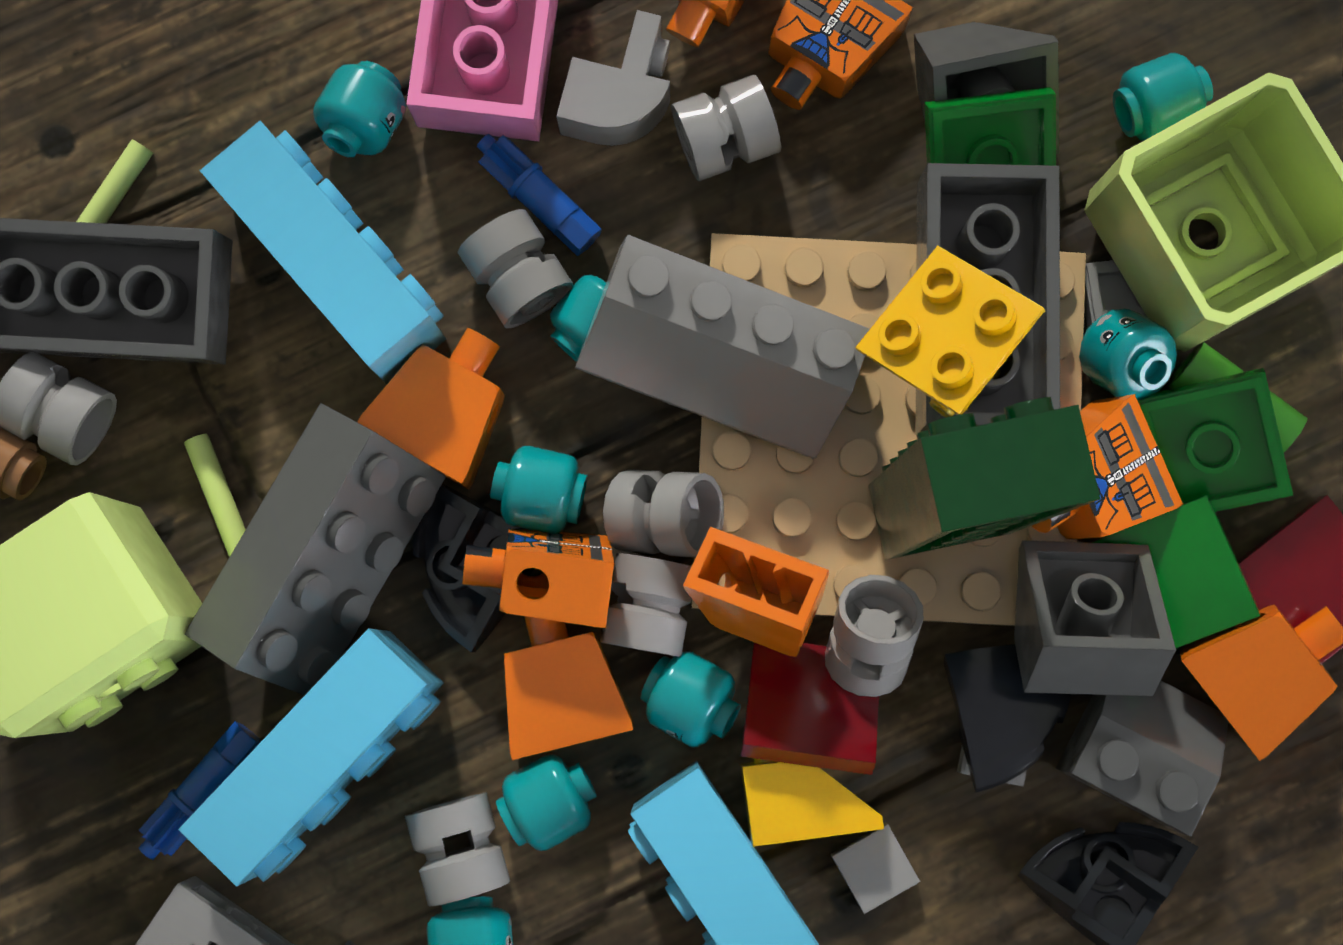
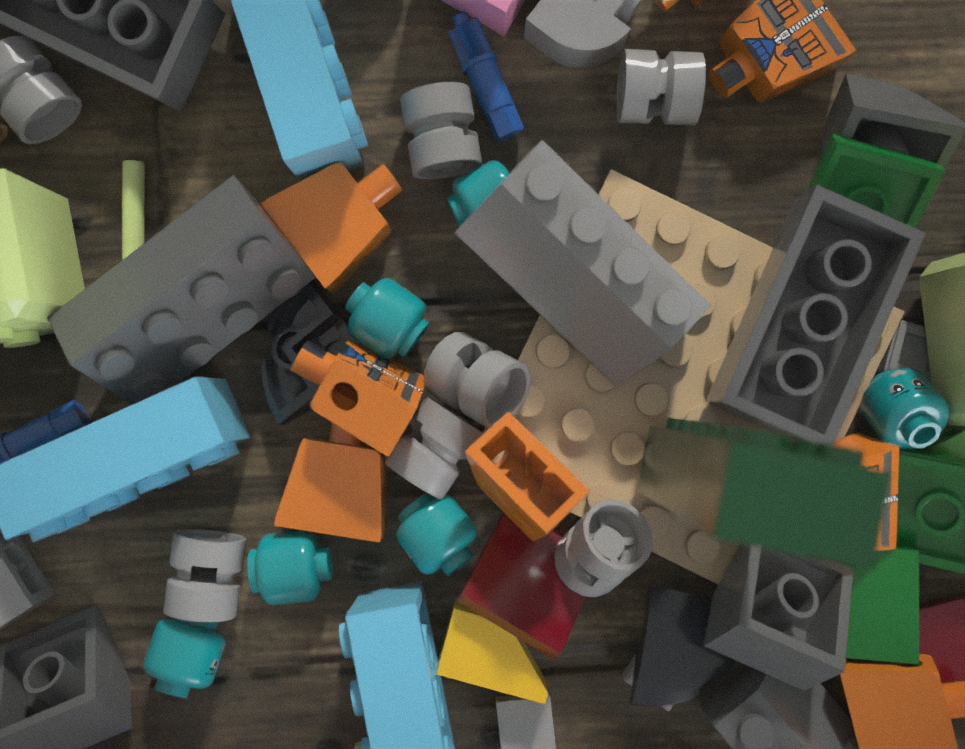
camera: 20 degrees right, 5 degrees up
yellow hinge [855,245,1045,418] -> none

